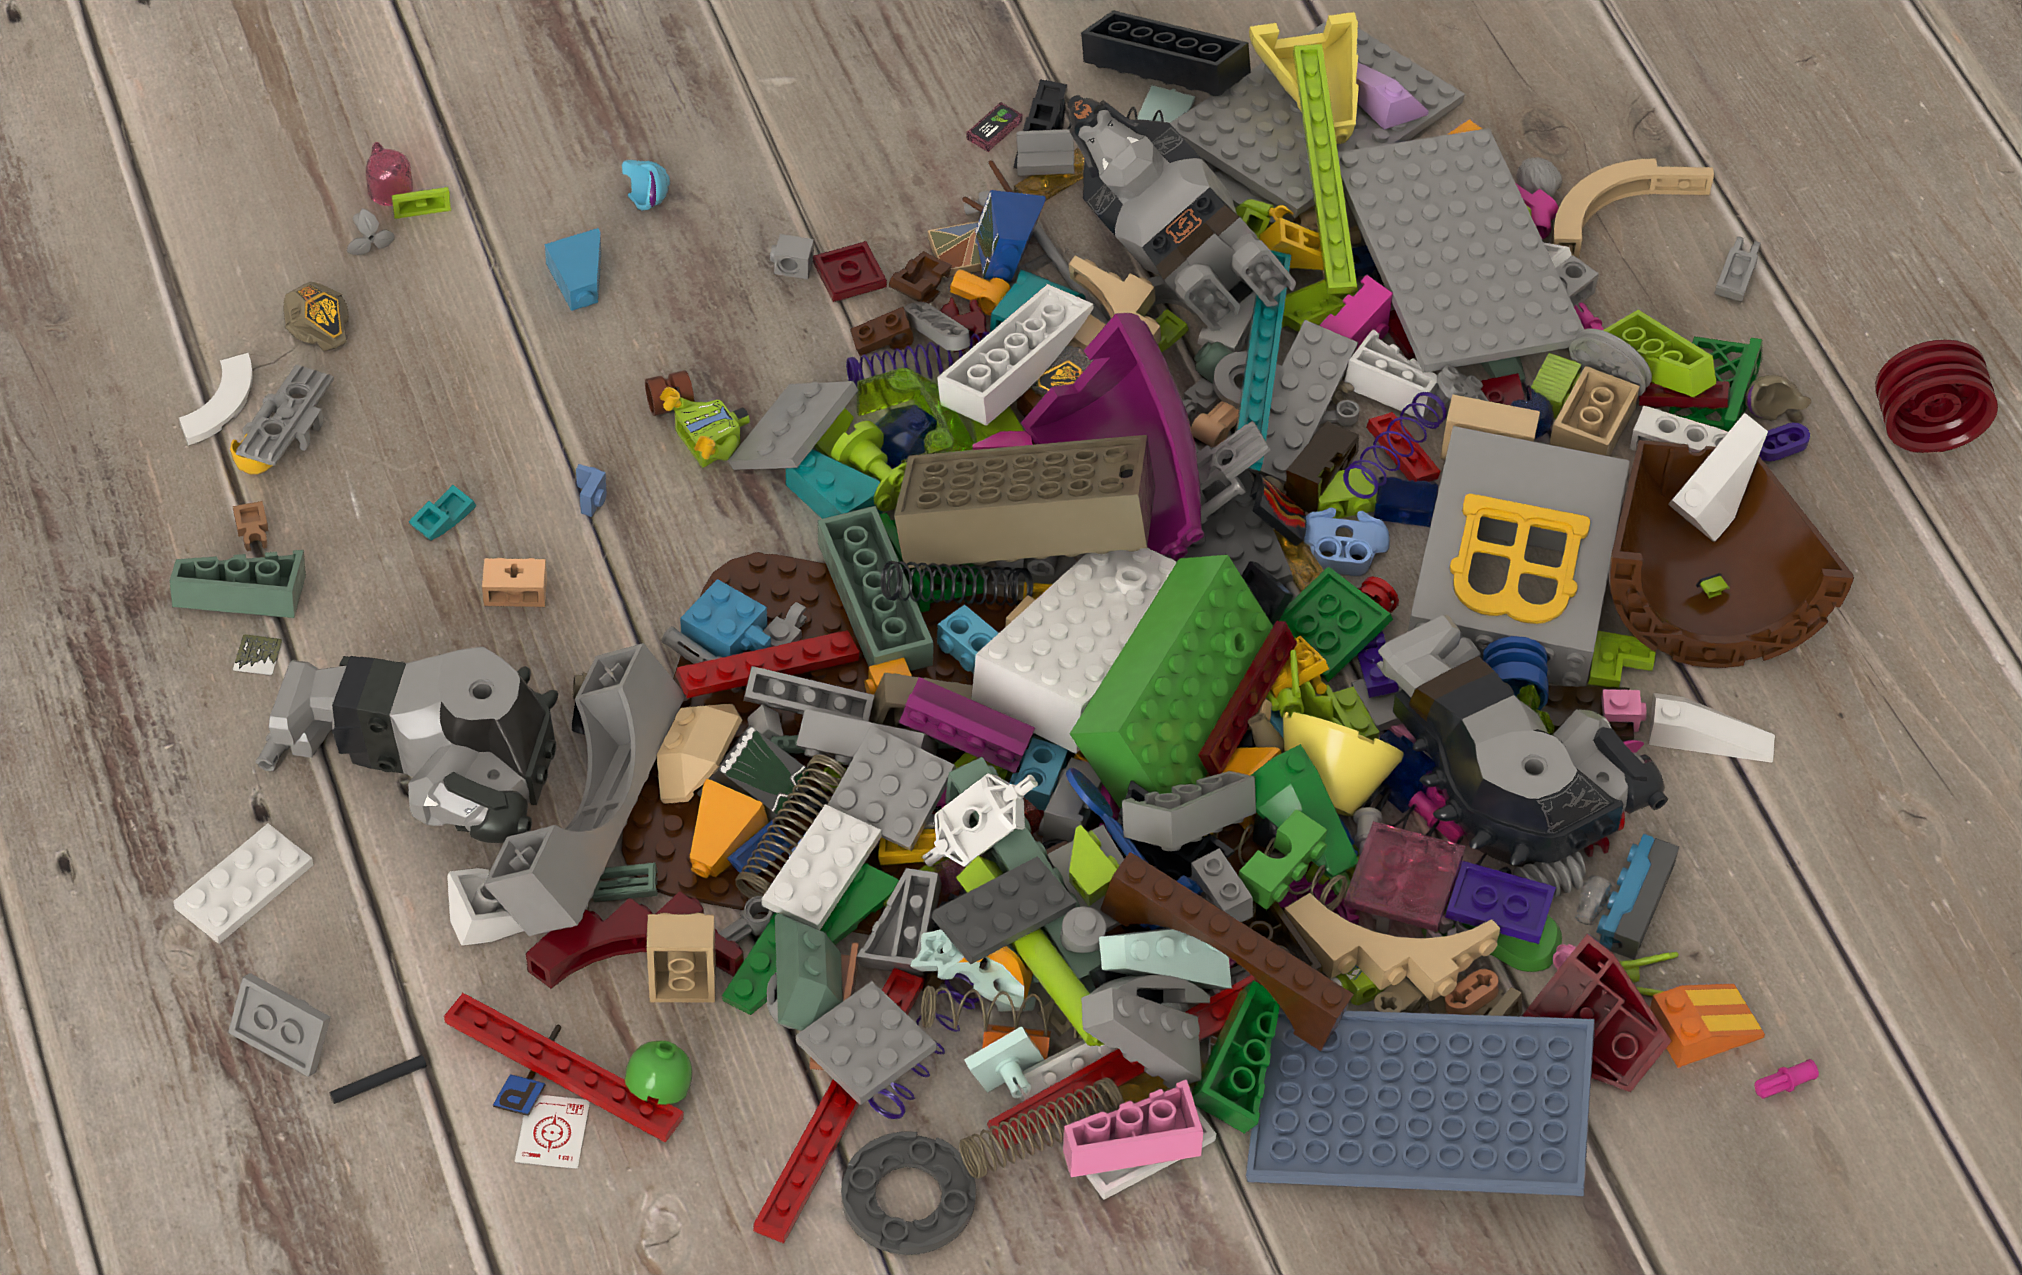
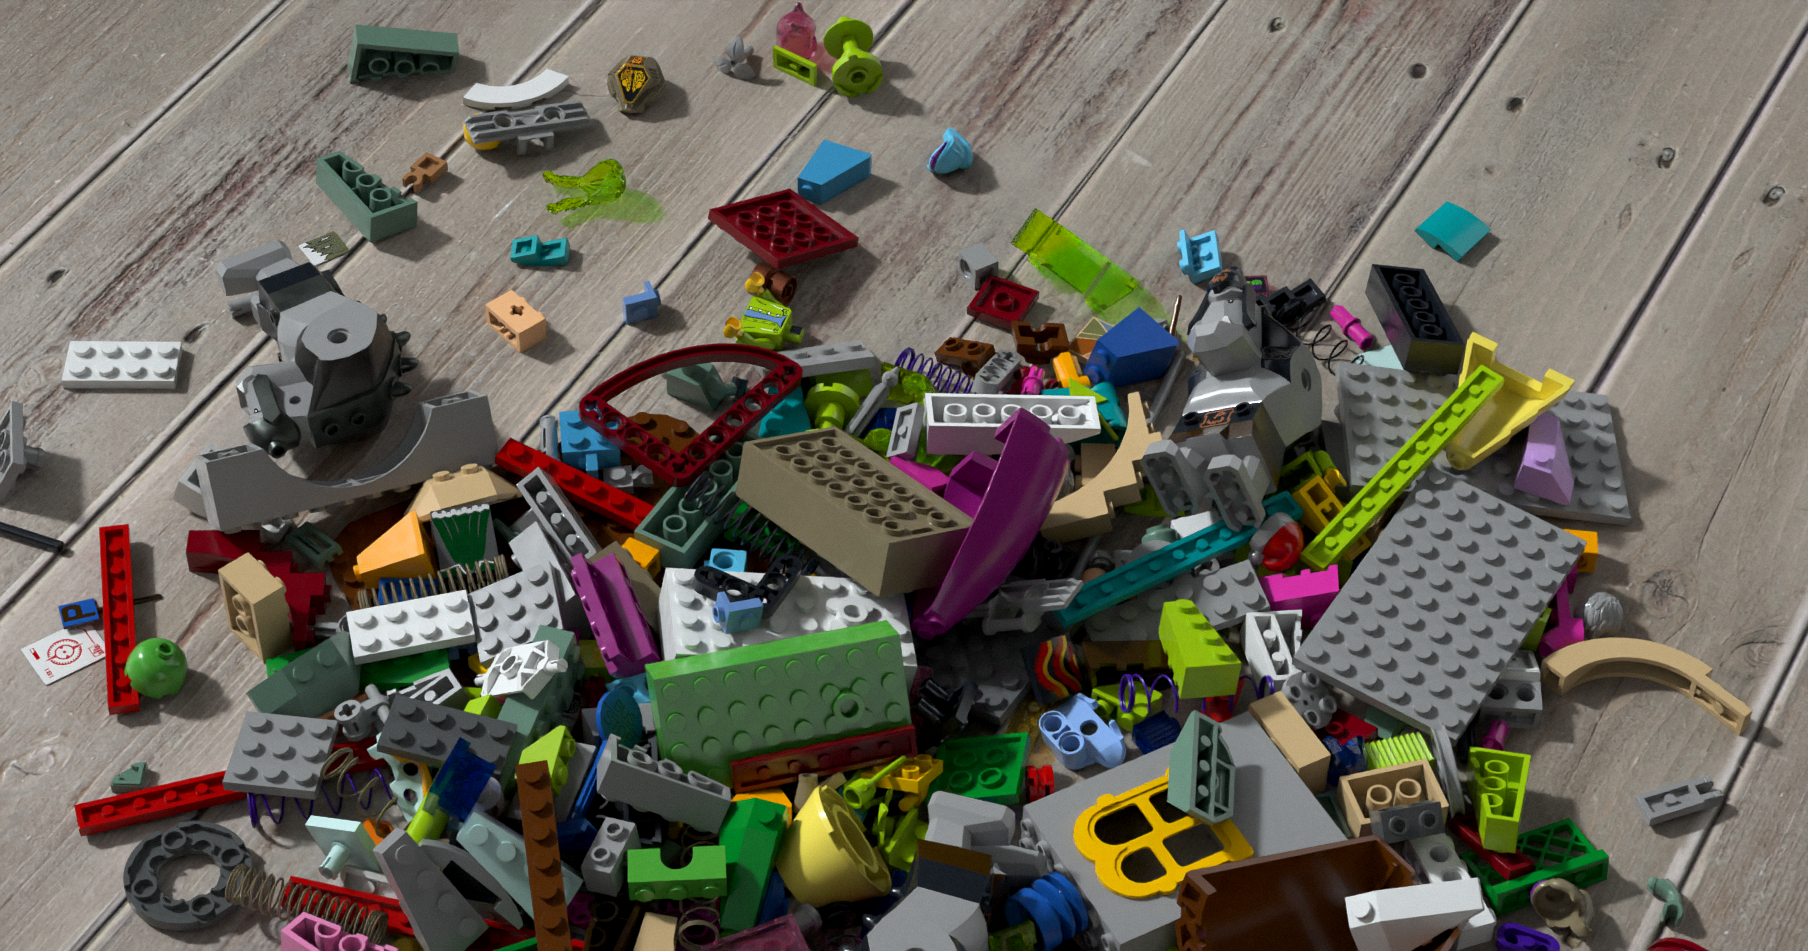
camera: 50 degrees right, 5 degrees down
none -> sand green tile [110,762,148,793]
none -> light grey piece [334,684,391,741]
none -> sand green wedge [348,24,459,84]
none -> clear blue bracket [422,737,497,824]
none -> clear neon green hair [542,159,627,215]
none -> dark red beam [578,343,803,487]
none -> sand green torso [660,363,749,412]
none -> black beam [692,555,802,619]
none -> dark red plate [708,189,859,269]
none -> medium blue bracket [712,591,763,634]
none -> lime piece [823,16,883,97]
none -> light grey wheel [843,367,900,440]
none -> light grey panel [886,402,925,462]
none -> clear neon green windscreen [1010,208,1140,312]
none -> dark pink axle [1020,366,1045,395]
none -> lime piece [1069,377,1118,441]
none -> lime wedge [1158,599,1242,699]
none -> sand green wedge [1167,710,1235,825]
none -> medium azure bracket [1177,229,1223,284]
none -> red piece [1247,512,1305,572]
none -> dark pink axle [1330,305,1374,350]
none -> dark grey brick [1369,800,1445,844]
none -> sand green piece [1646,876,1683,927]

